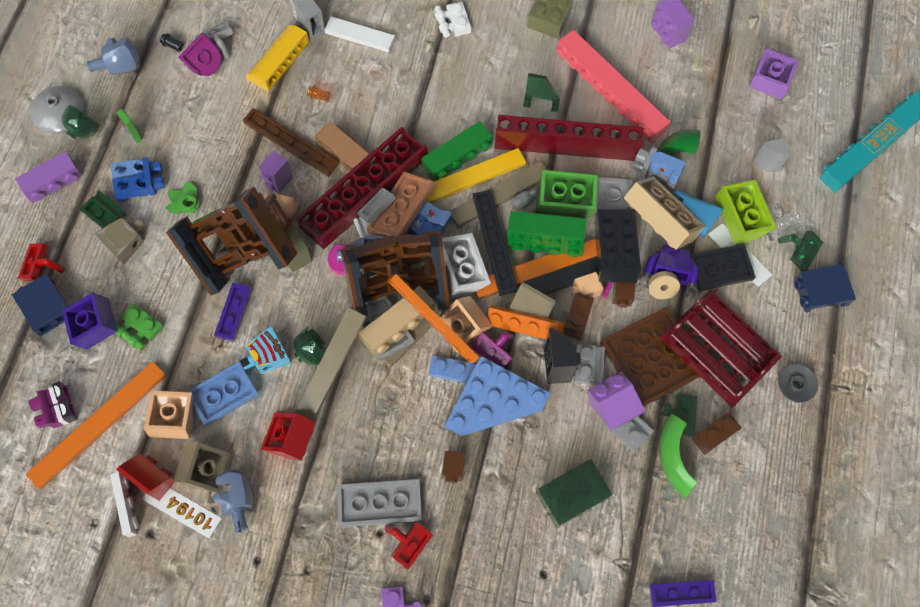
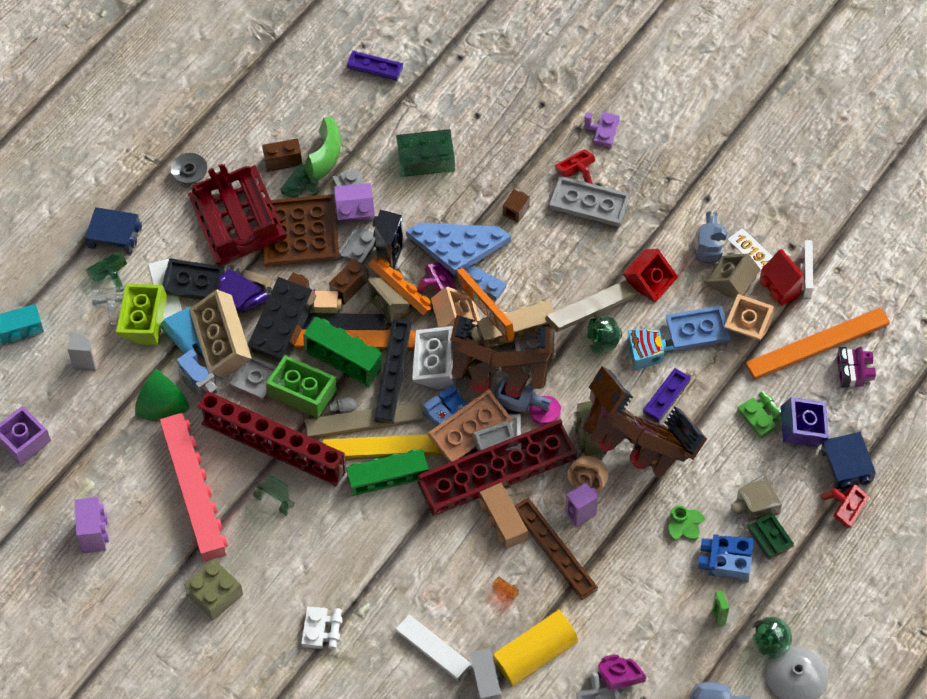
camera: 155 degrees left, 10 degrees down
medium lavender brick [15,151,82,203] -> none

